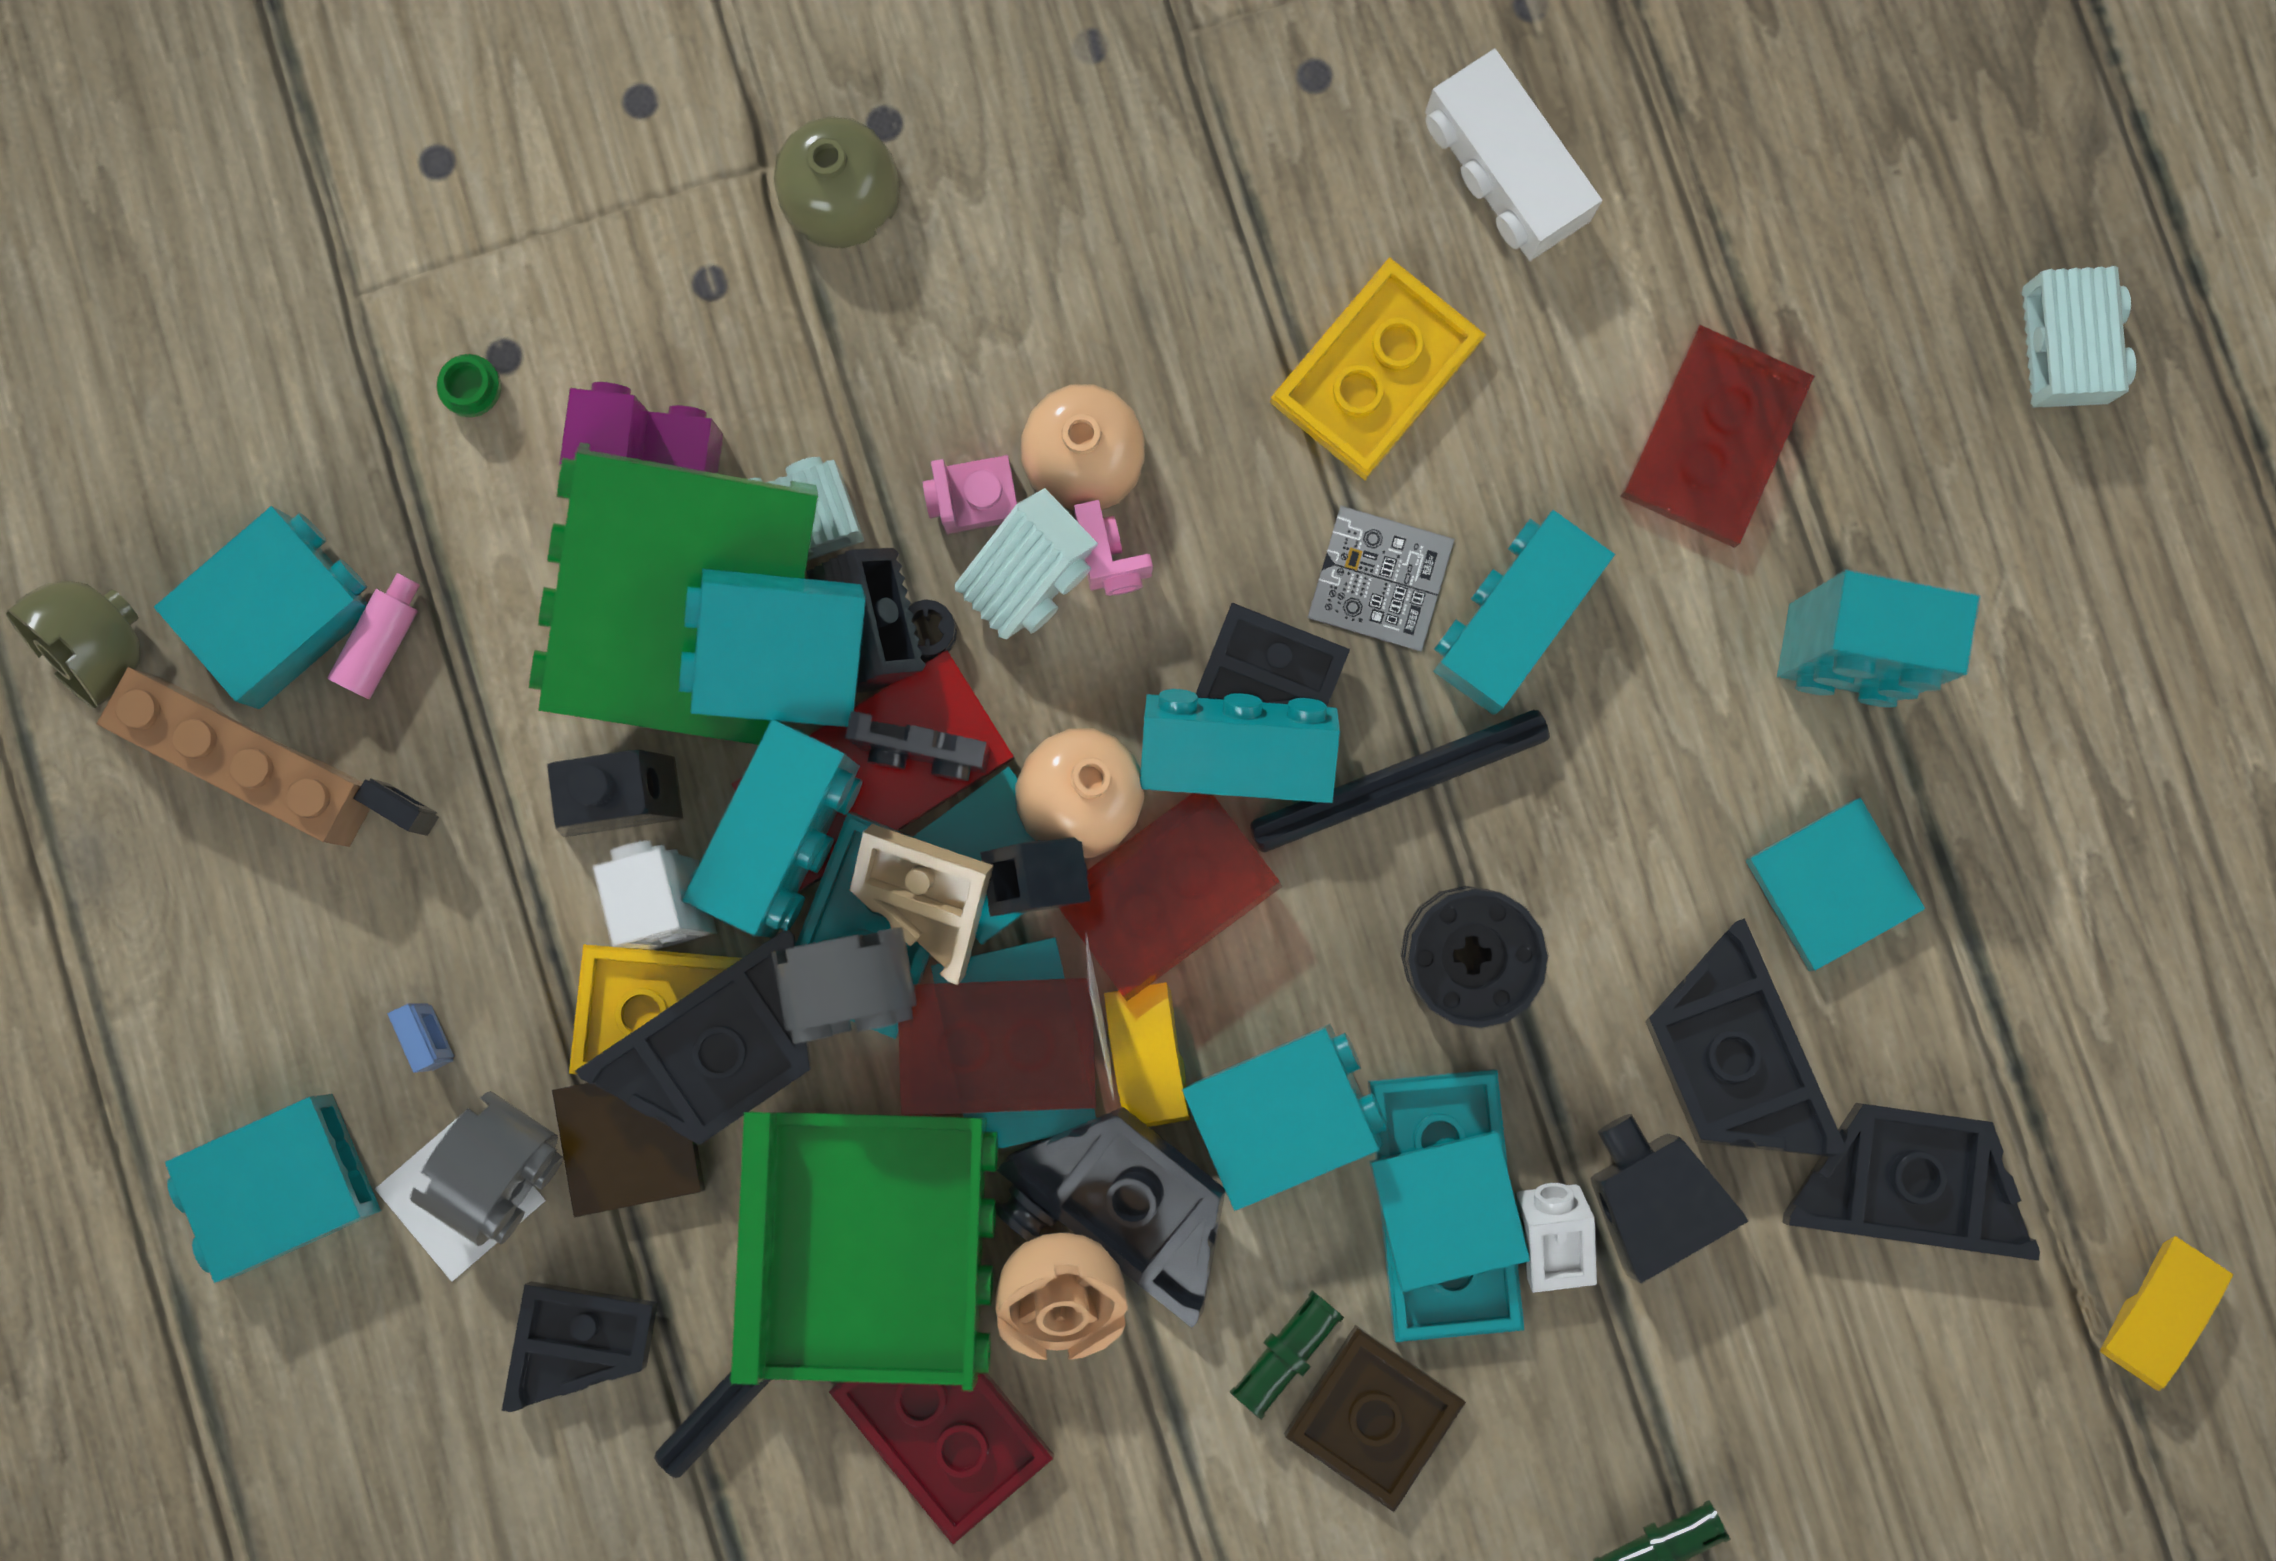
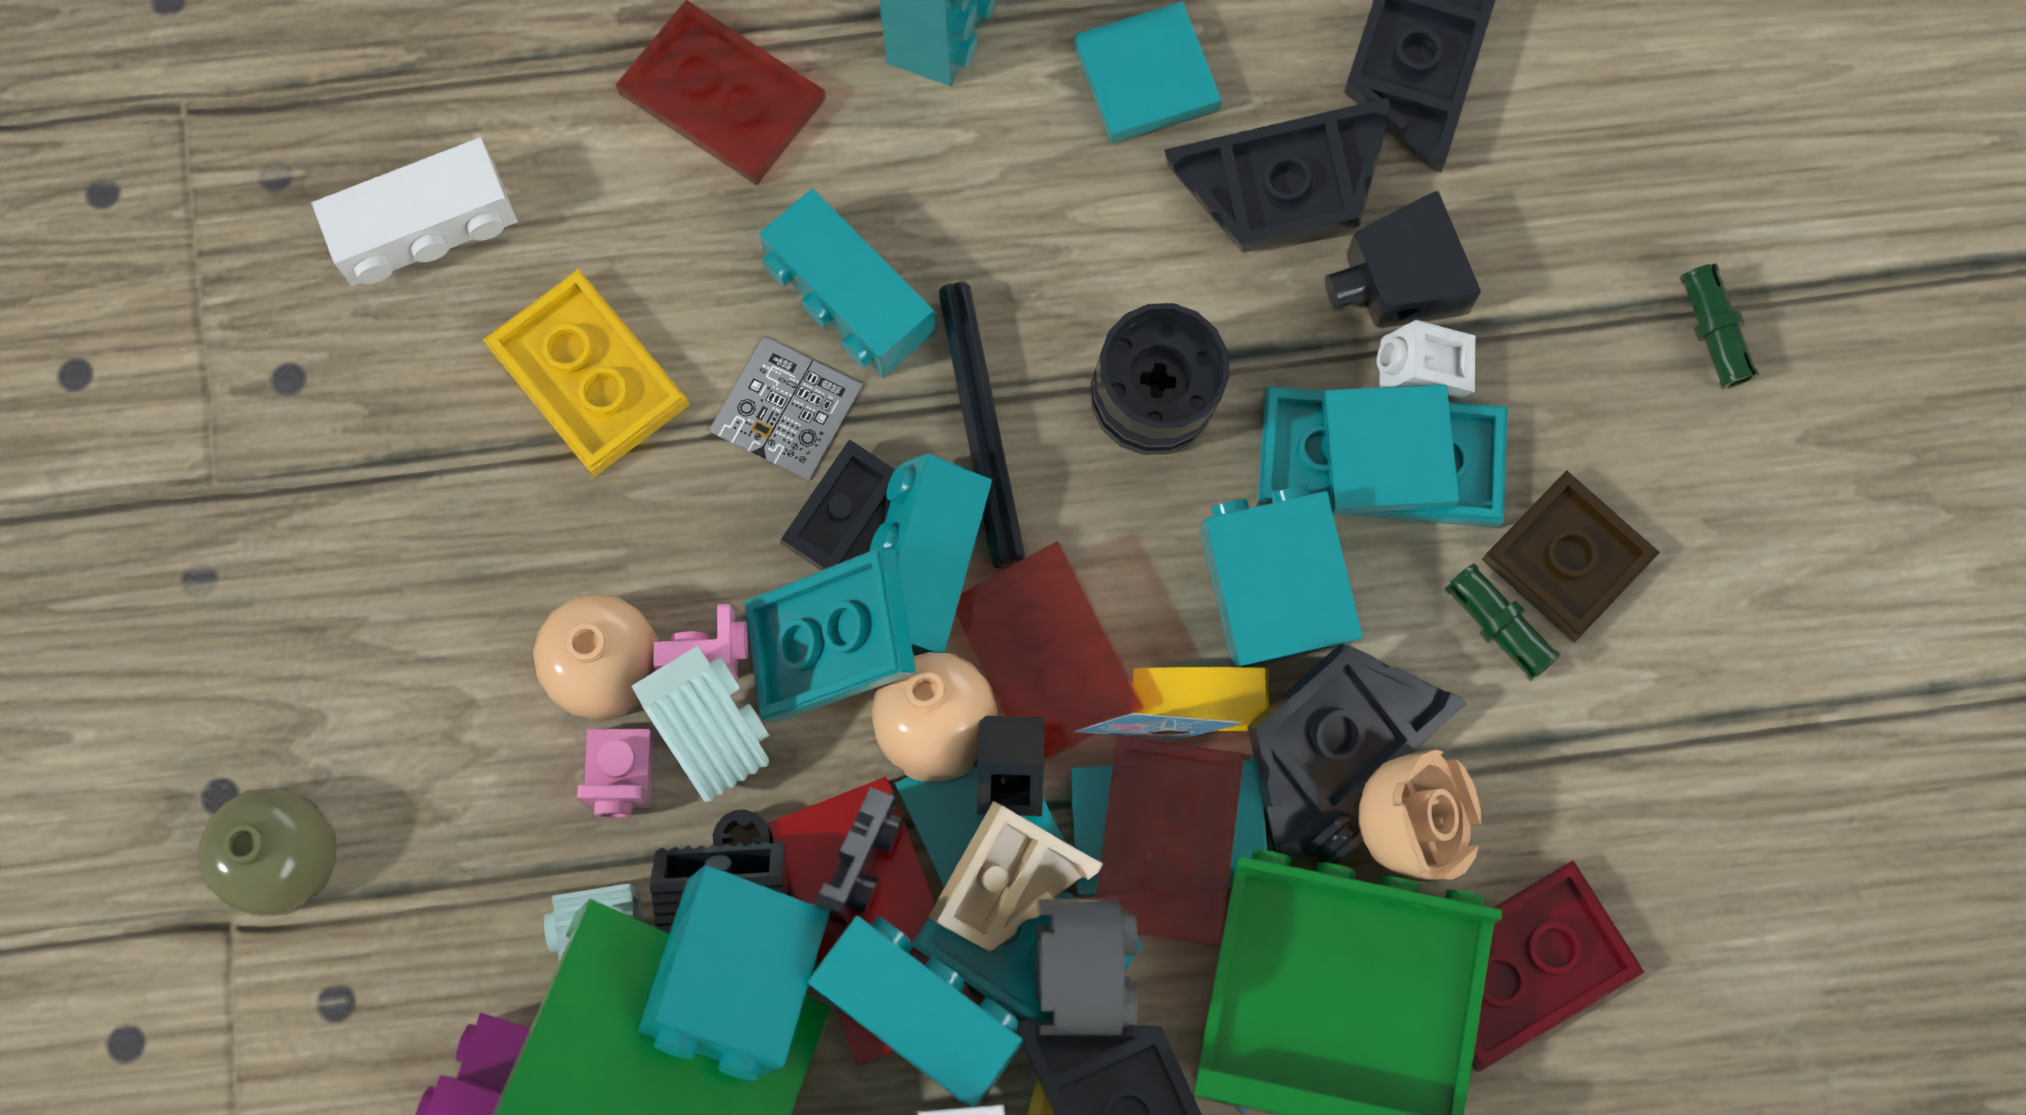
camera: 80 degrees left, 10 degrees down
none -> teal tile [744,547,916,723]

